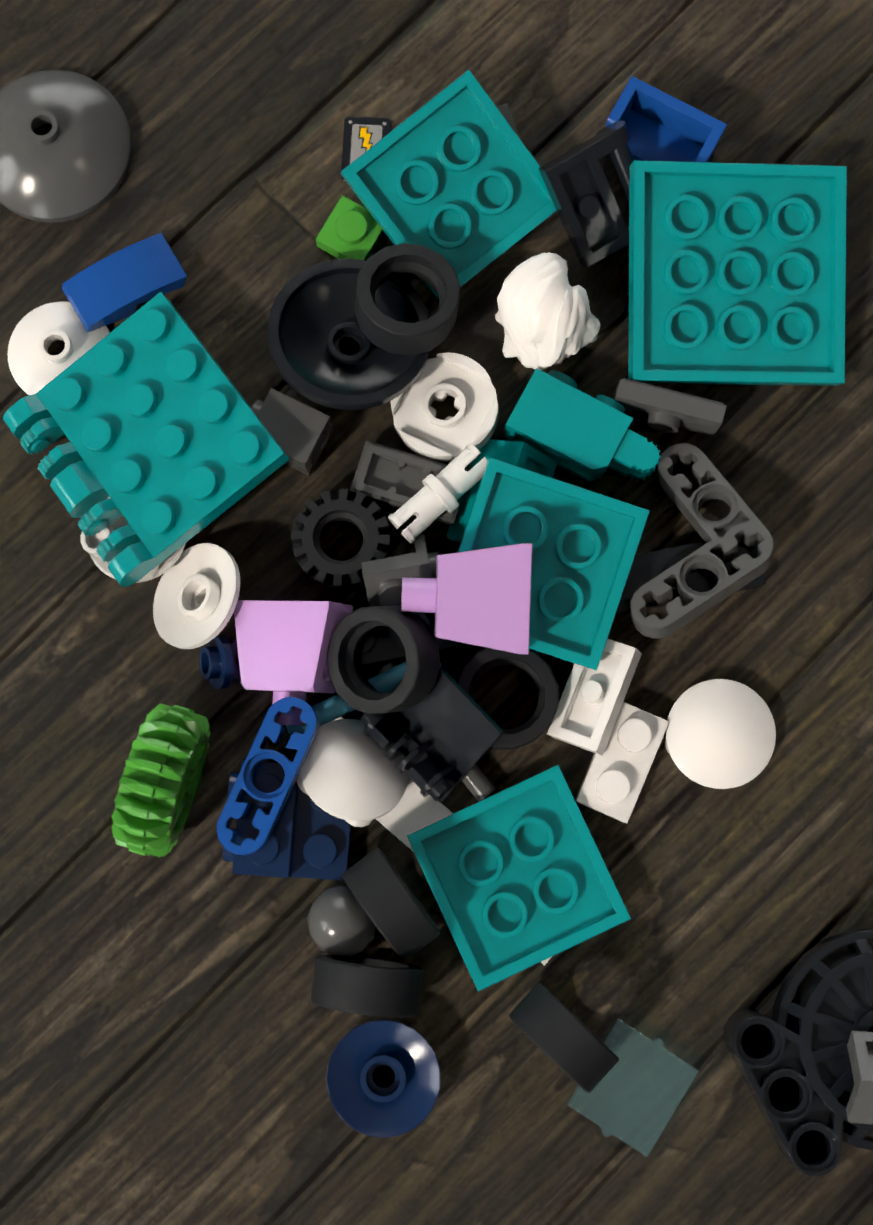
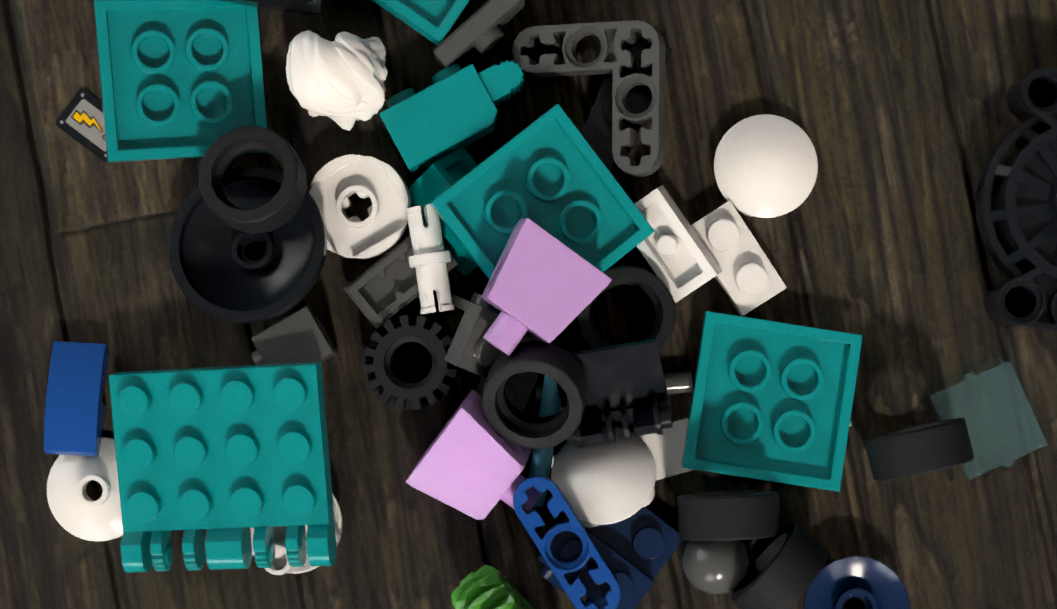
camera: 55 degrees left, 5 degrees up
white dish [153,543,240,649] -> none
dark blue plate [199,634,241,690] -> none
bright green plate [316,195,385,261] -> none

